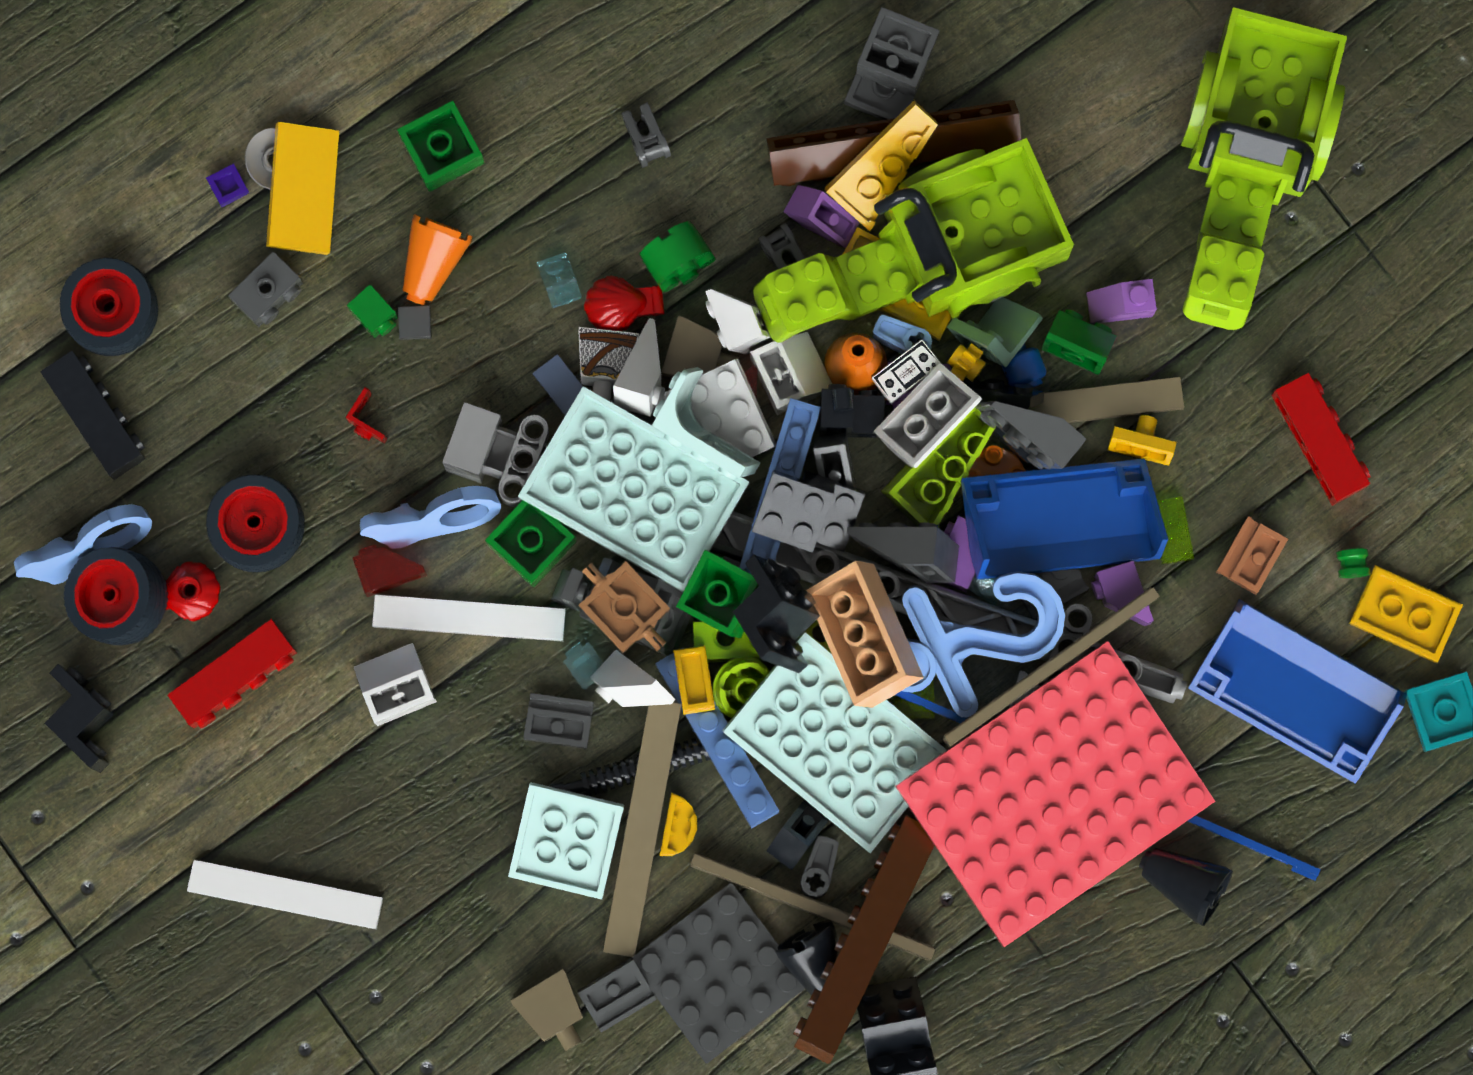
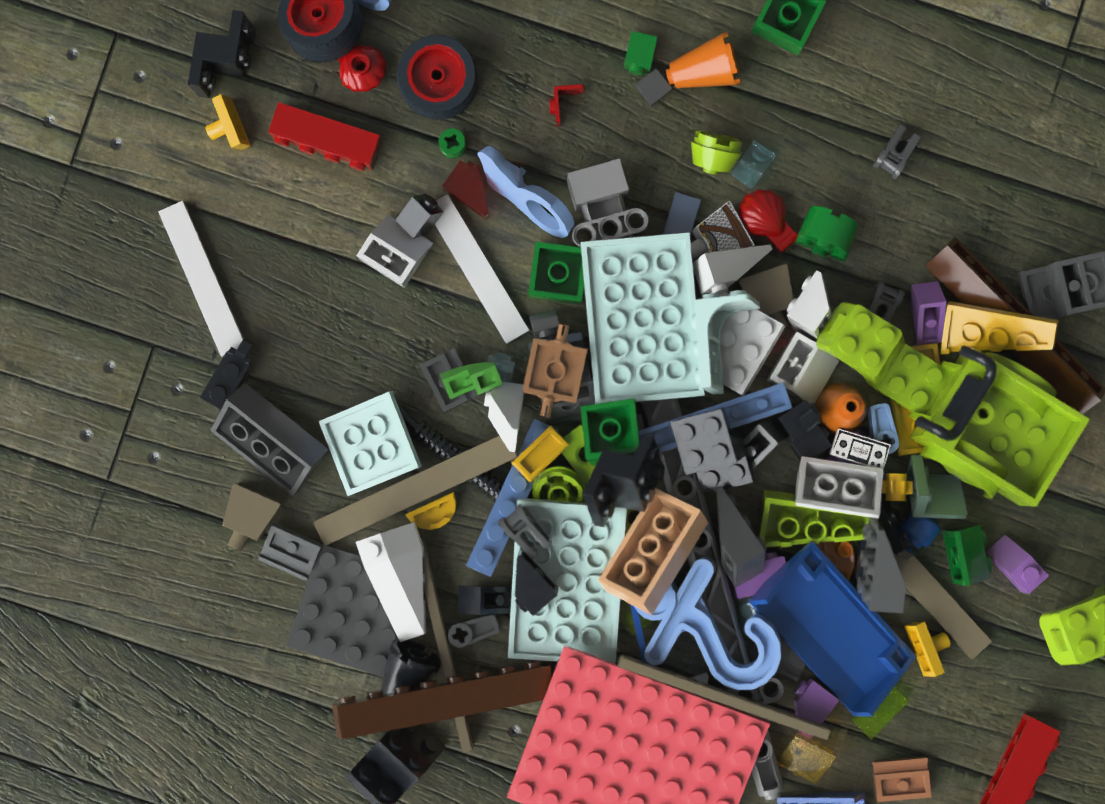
camera: 55 degrees right, 5 degrees up
none -> black hinge [200,338,253,410]
none -> yellow tile [206,94,251,150]
none -> dark grey slope [210,383,329,497]
none -> white wedge [356,522,426,642]
none -> brick [395,194,444,239]
none -> green wheel [439,128,466,159]
none -> bright green slope [440,362,503,399]
none -> dark grey piece [498,503,552,560]
none -> black slope [515,549,559,616]
none -> lime cone [691,130,743,175]
none -> clear yellow piece [777,733,837,784]

